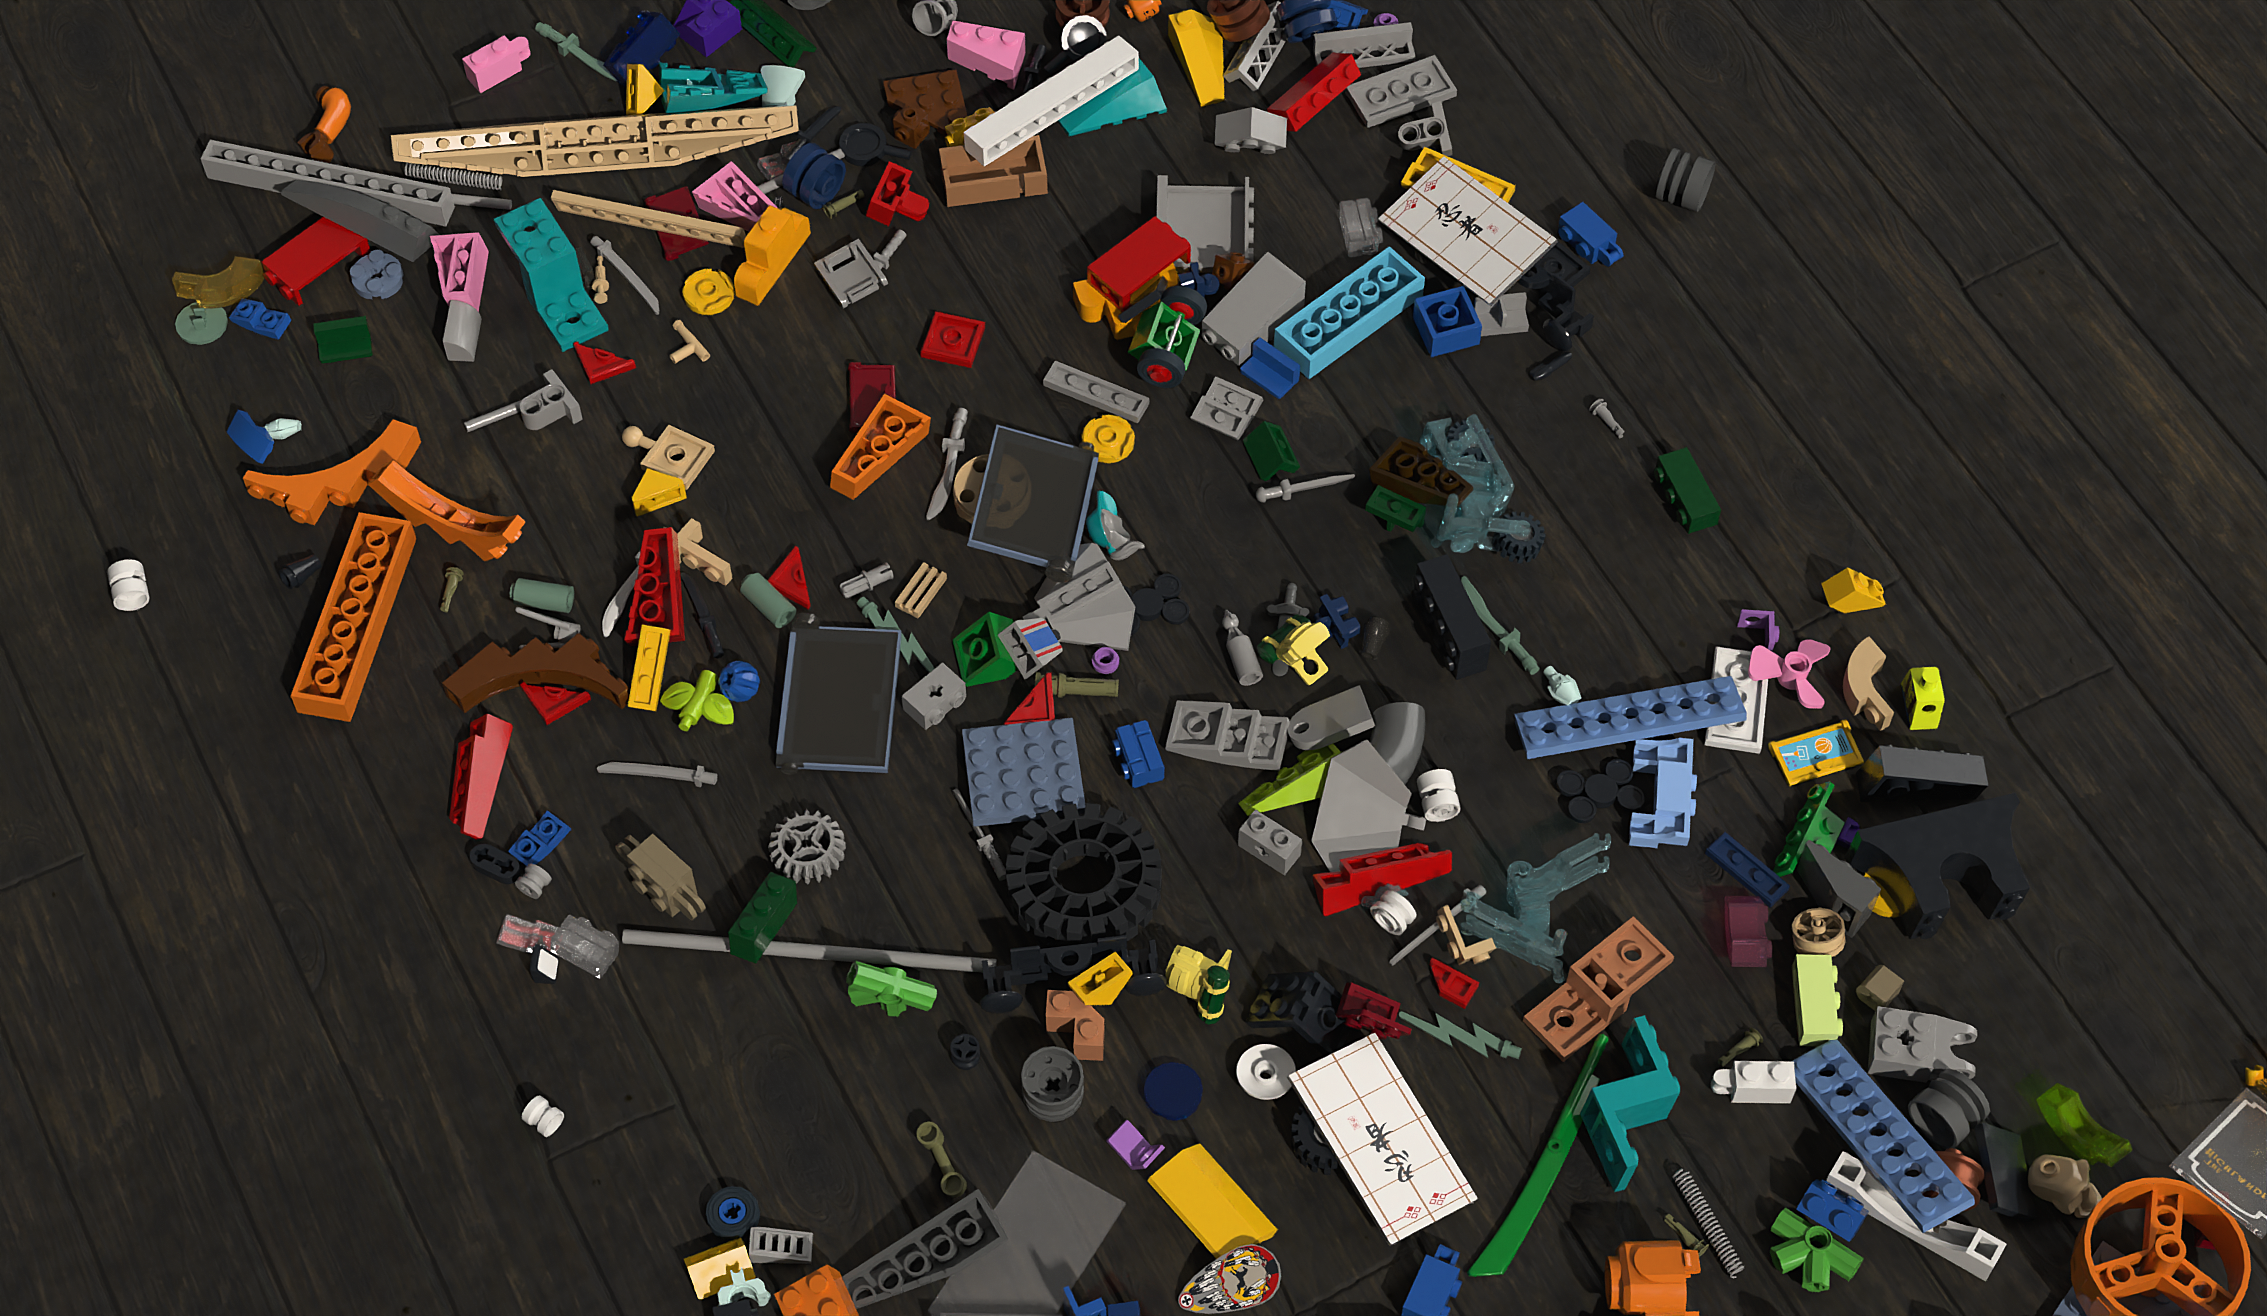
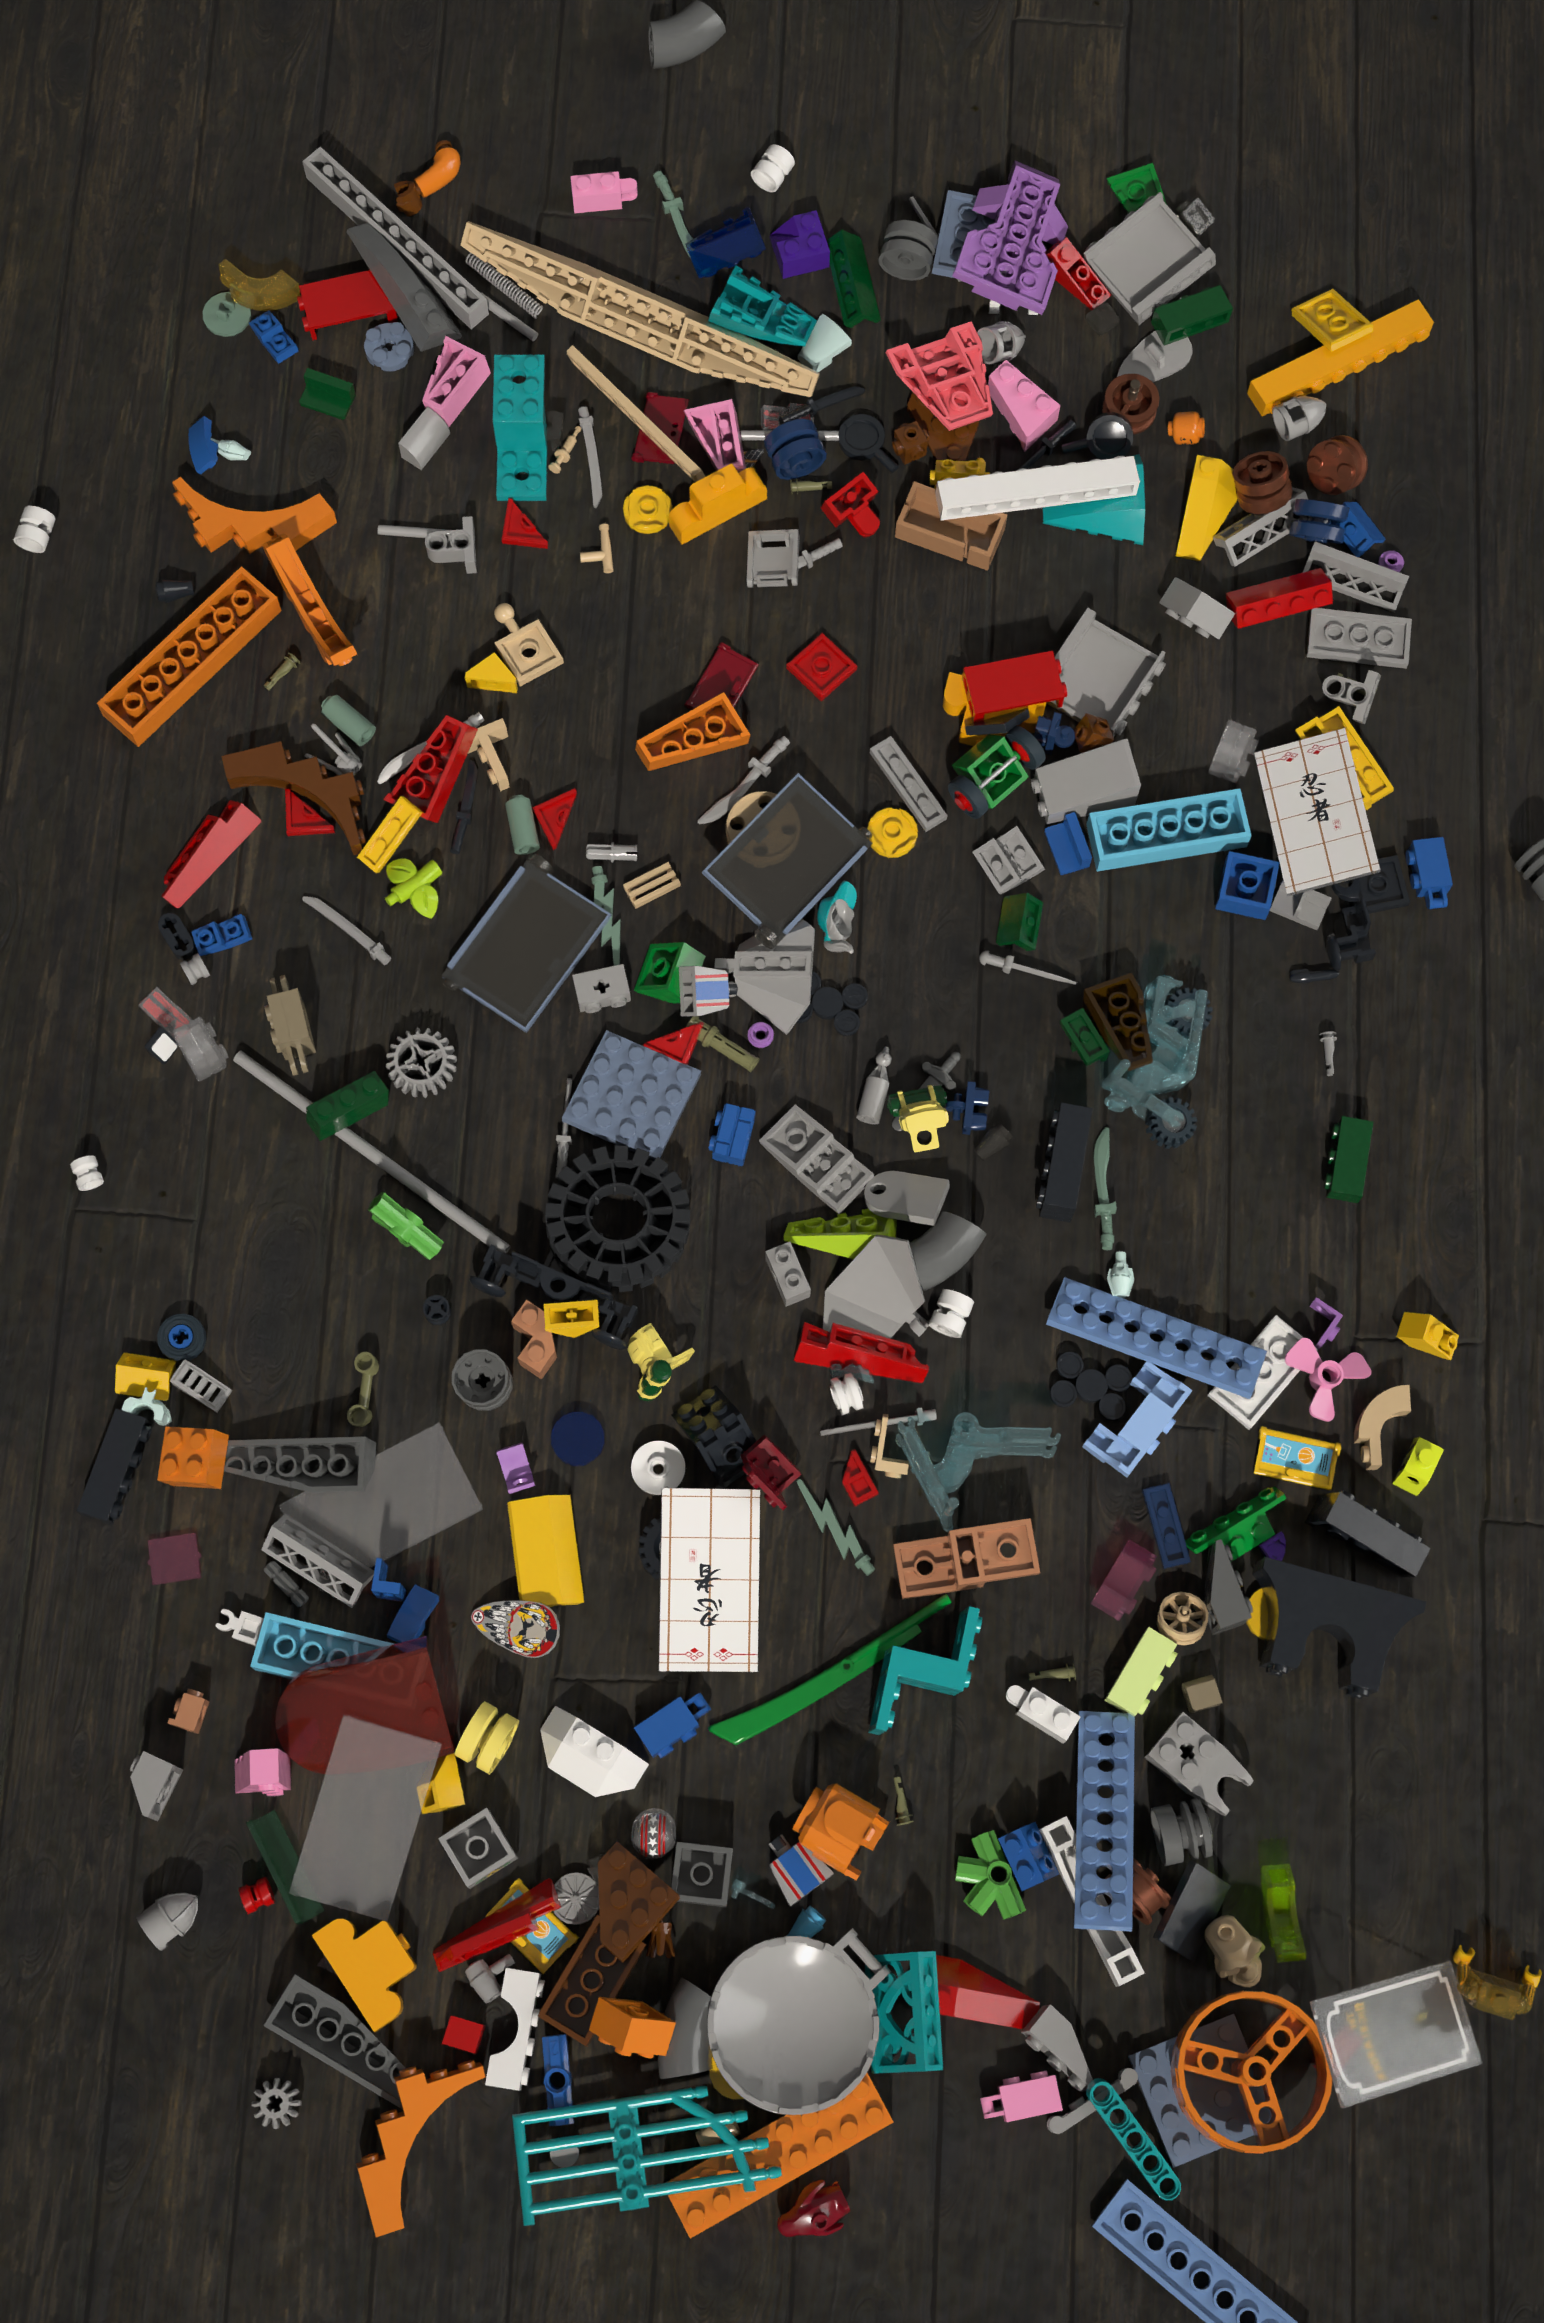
camera: 30 degrees right, 15 degrees up
yellow slope [626,64,664,115] -> none
blue piece [718,661,760,702] -> none
light grey piece [1673,1168,1744,1278] -> none
none -> coral wedge [885,322,993,431]

